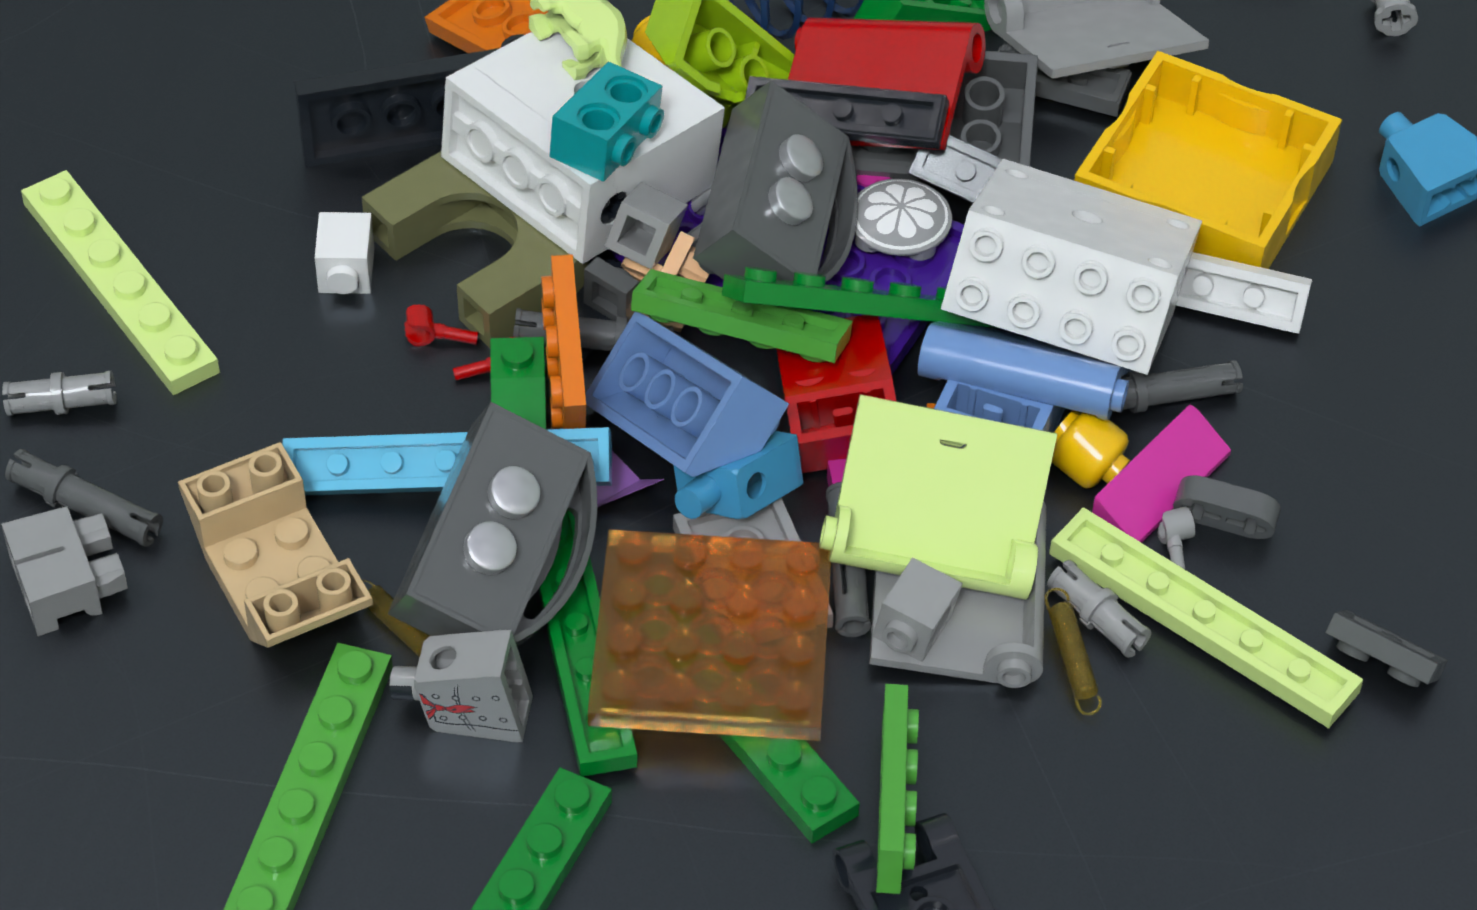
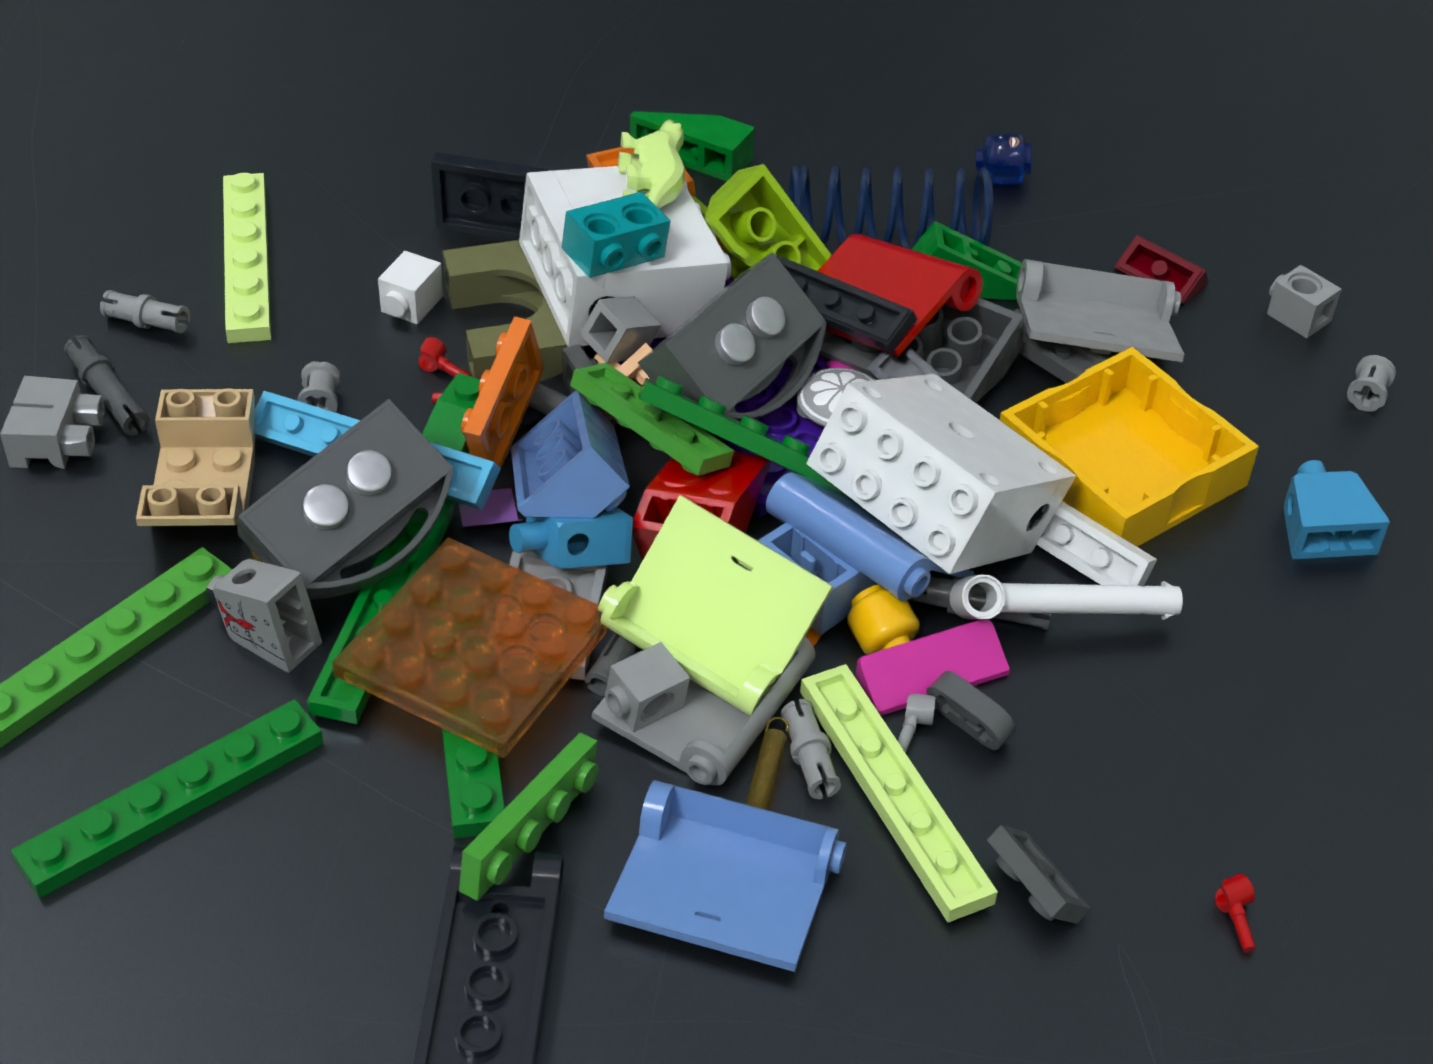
camera: 25 degrees right, 5 degrees down
none -> light grey bush [297,361,340,412]
none -> medium blue door [604,780,847,972]
none -> white piece [950,575,1183,620]

